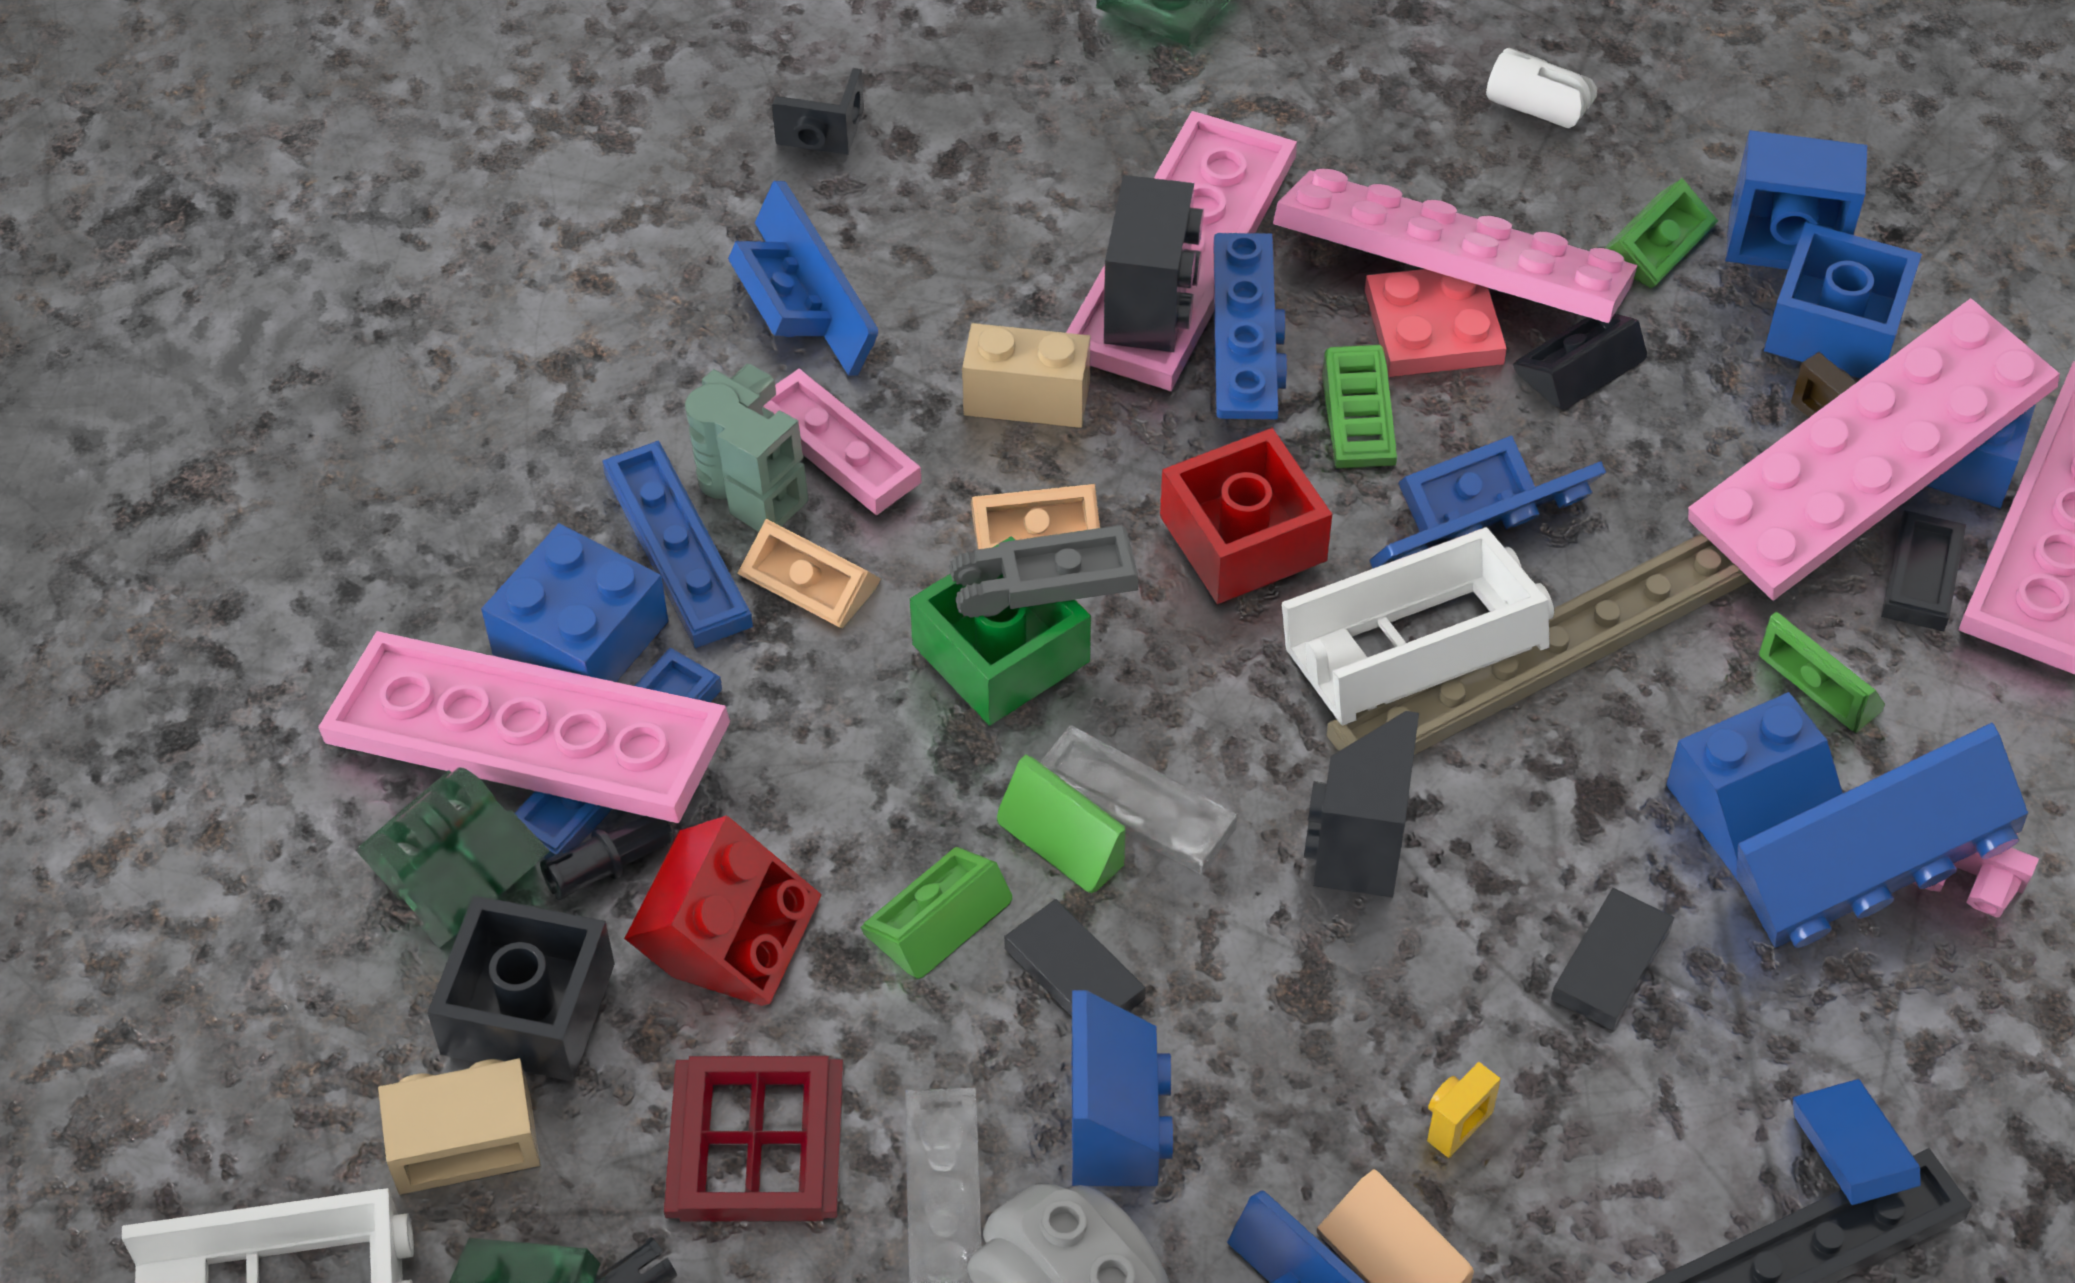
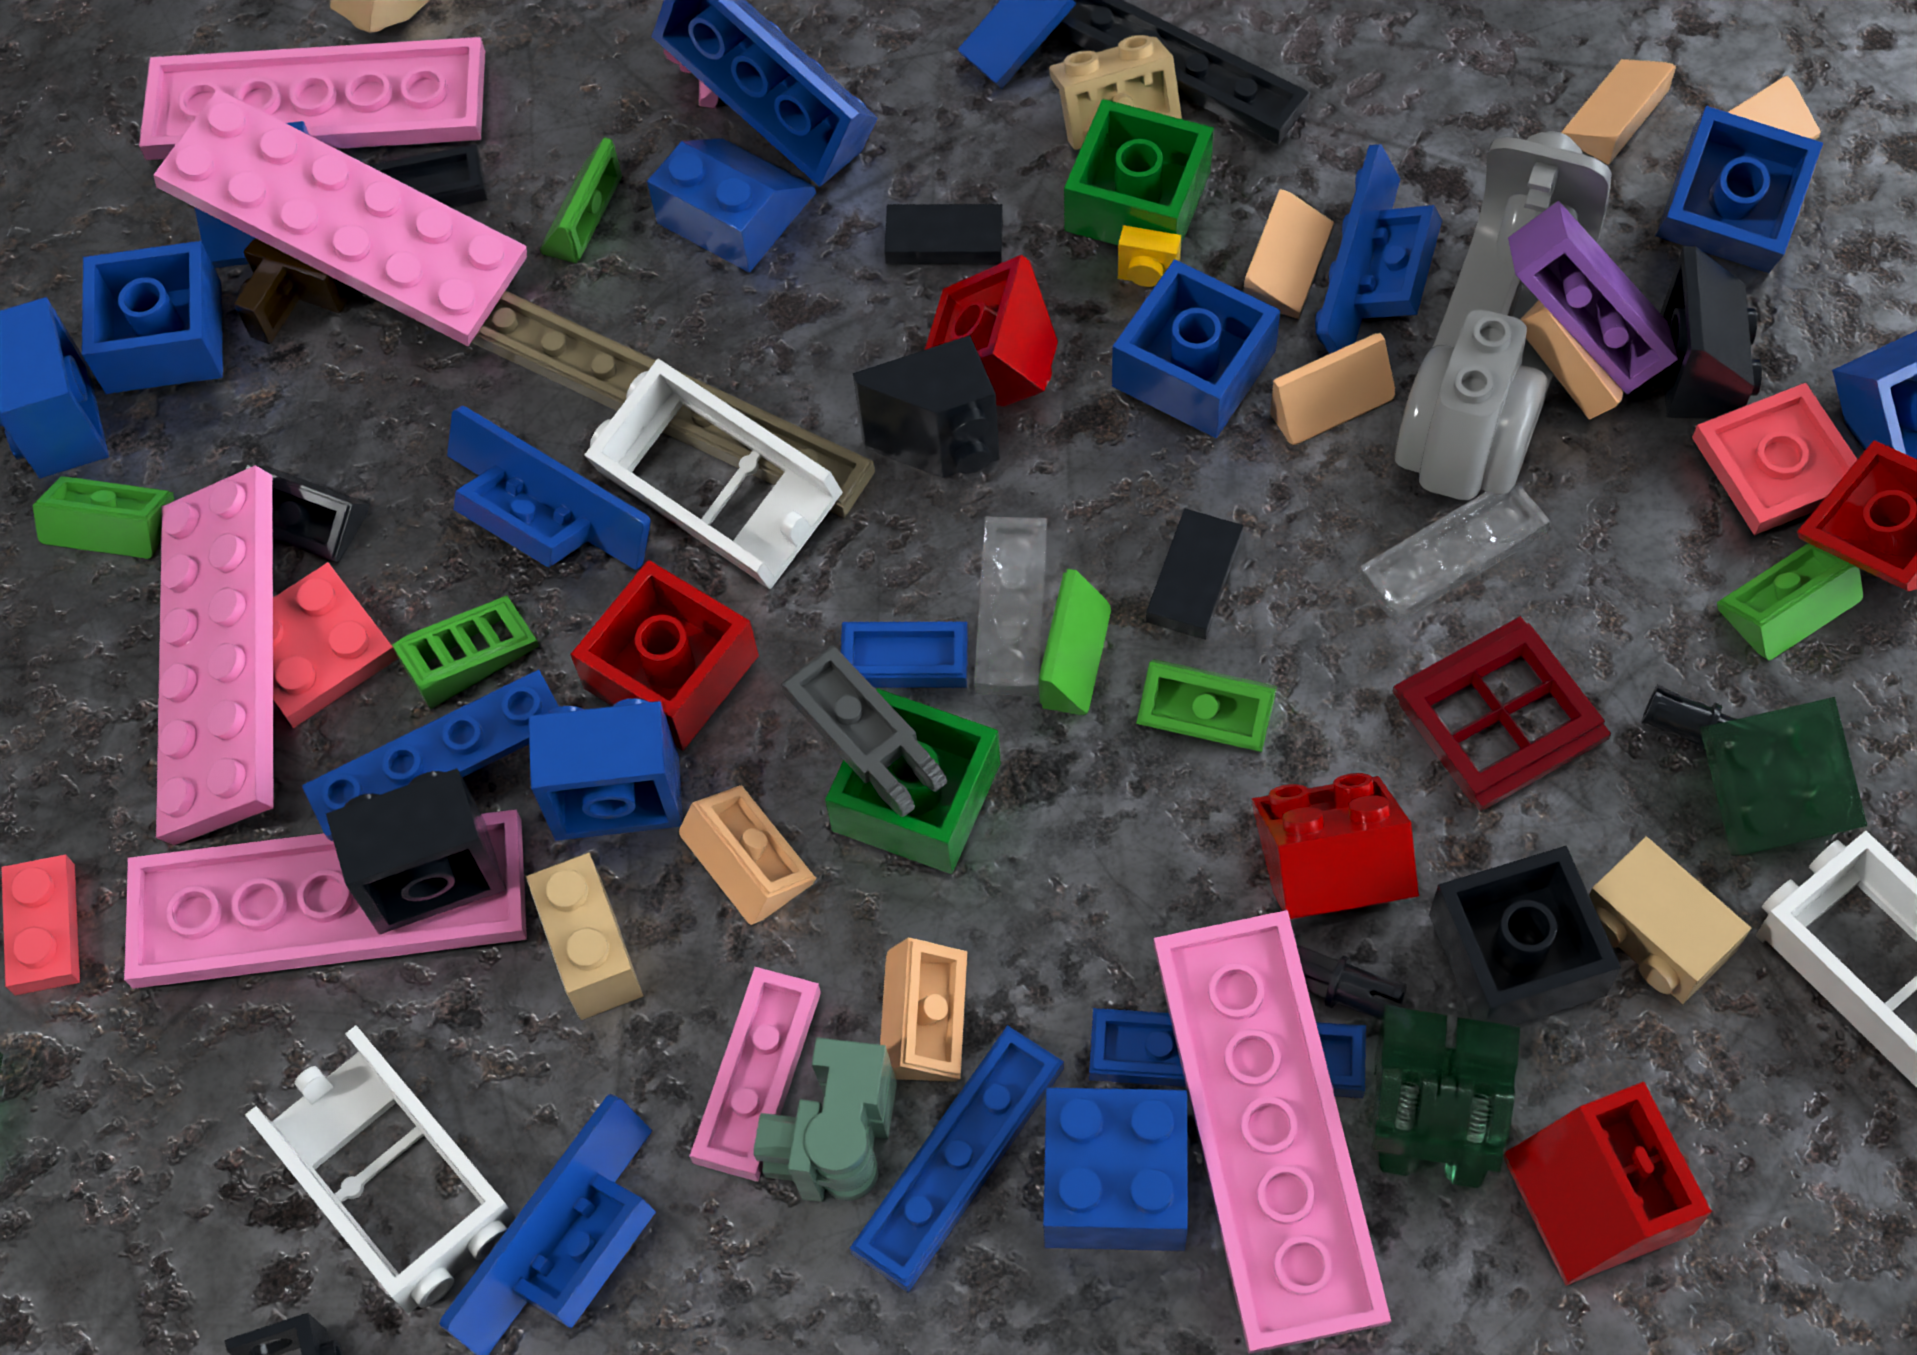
camera: 115 degrees left, 10 degrees up
blue slope [1071,990,1173,1186] -> none
none -> coral plate [1,854,80,996]
none -> white door [245,1025,516,1314]
none -> blue brick [529,698,683,841]
none -> blue tile [841,621,968,688]
none -> red slope [924,254,1058,407]
none -> tan bracket [1049,35,1182,150]
none -> green brick [1064,99,1214,245]
none -> blue brick [1112,259,1280,439]
none -> light nougat slope [1270,333,1395,445]
none -> red slope [1502,1081,1712,1286]

